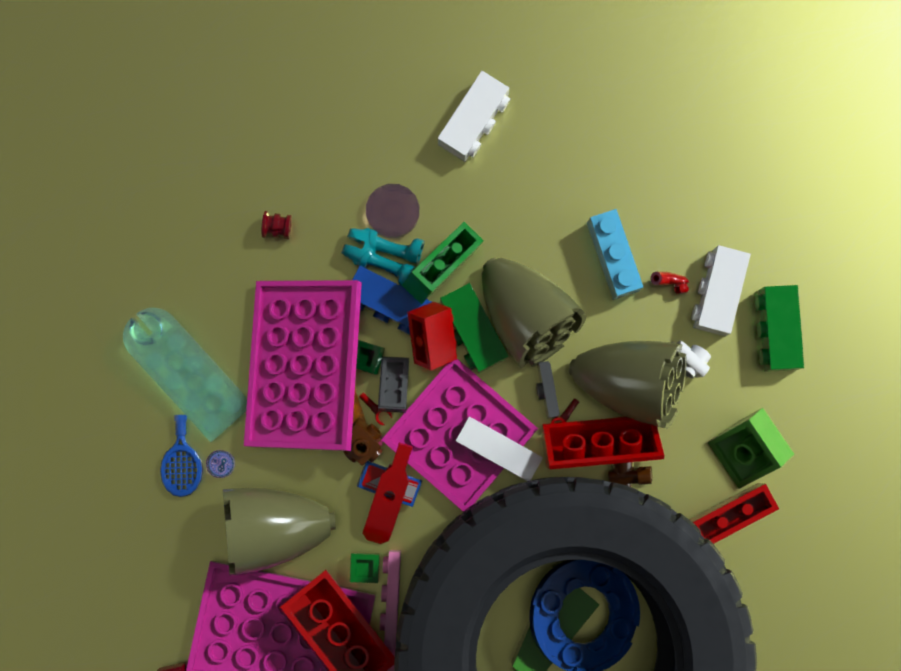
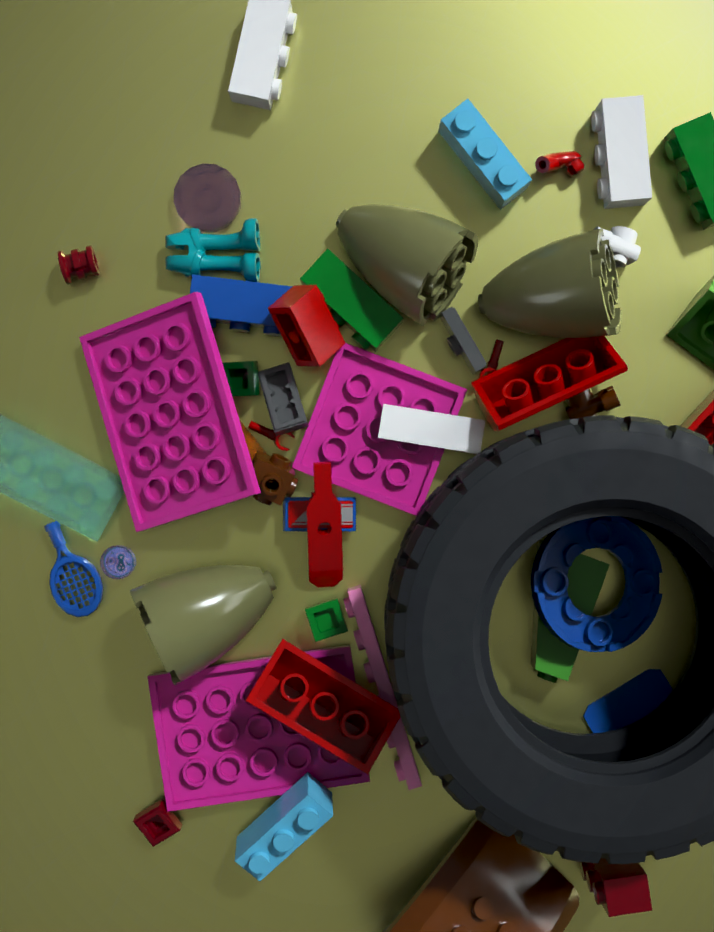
camera: 15 degrees left, 5 degrees up
green brick [402,222,484,304] -> none

